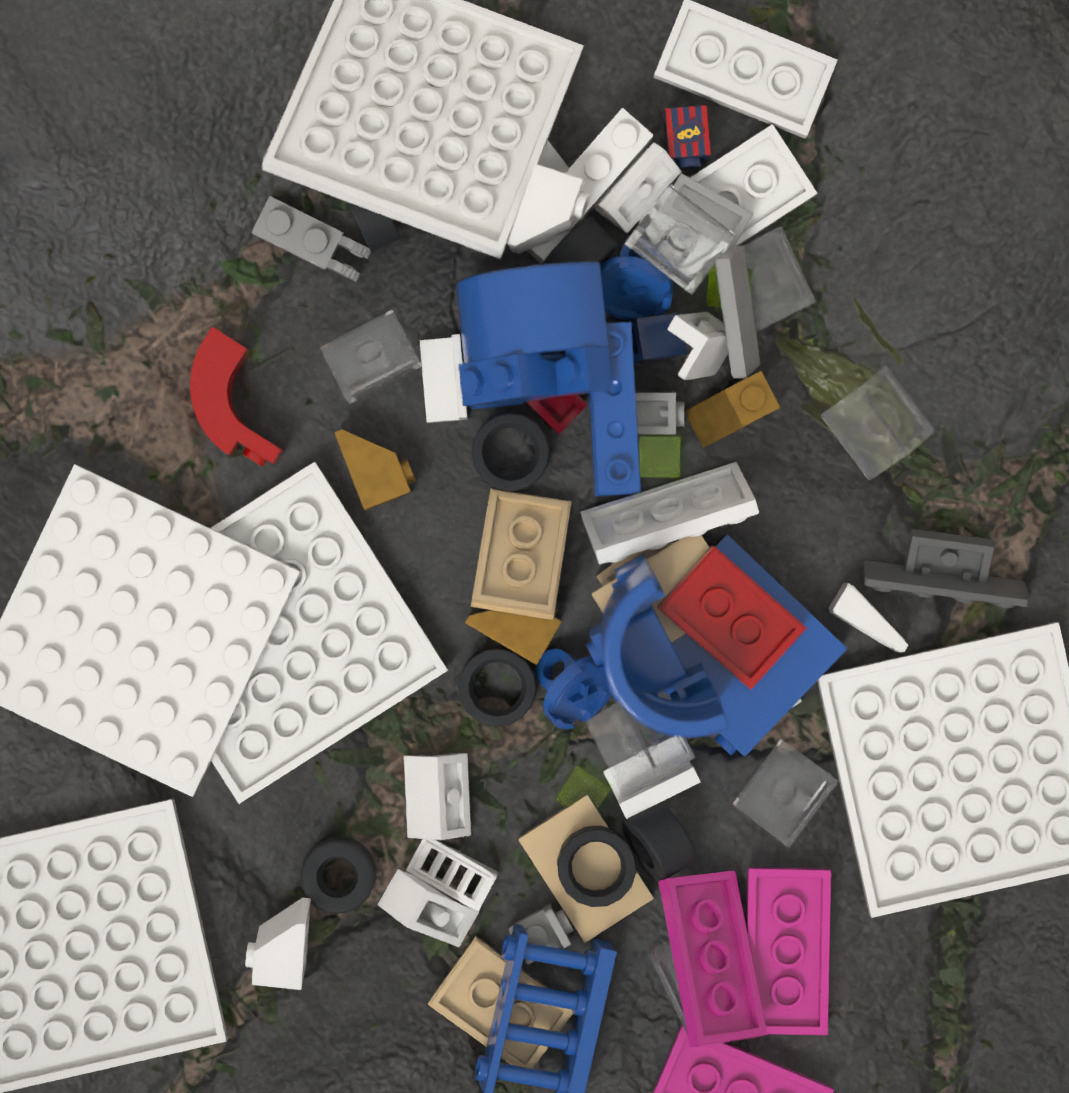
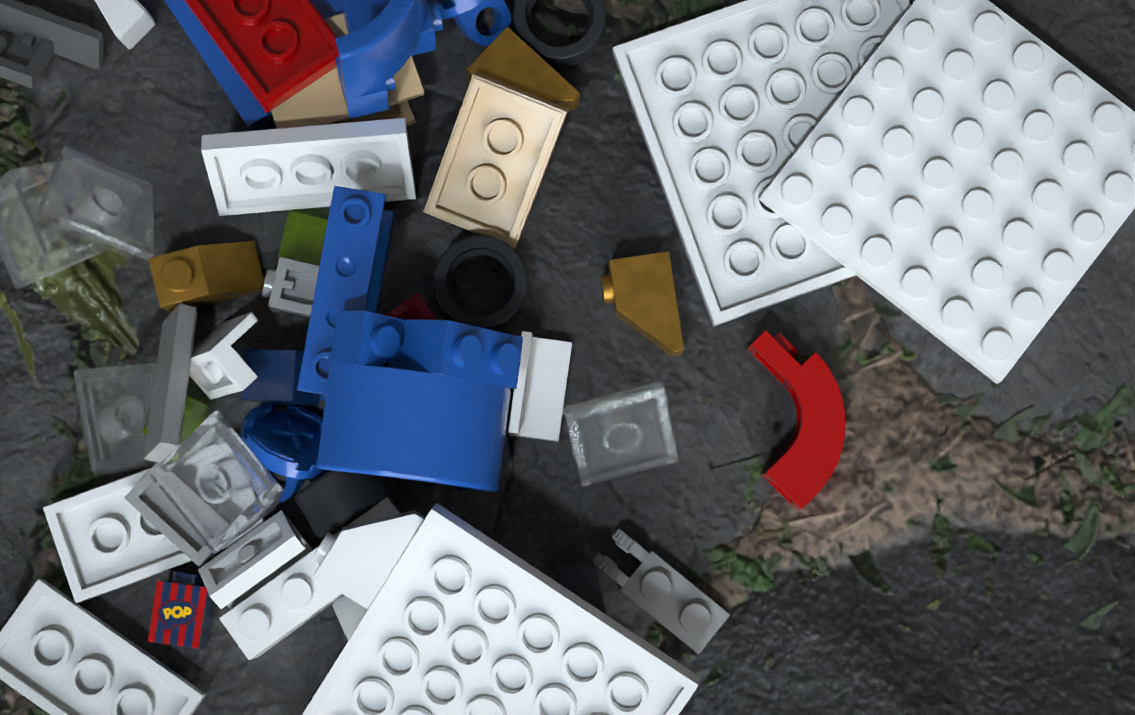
camera: 170 degrees left, 5 degrees down
none -> clear slope [33,146,154,261]

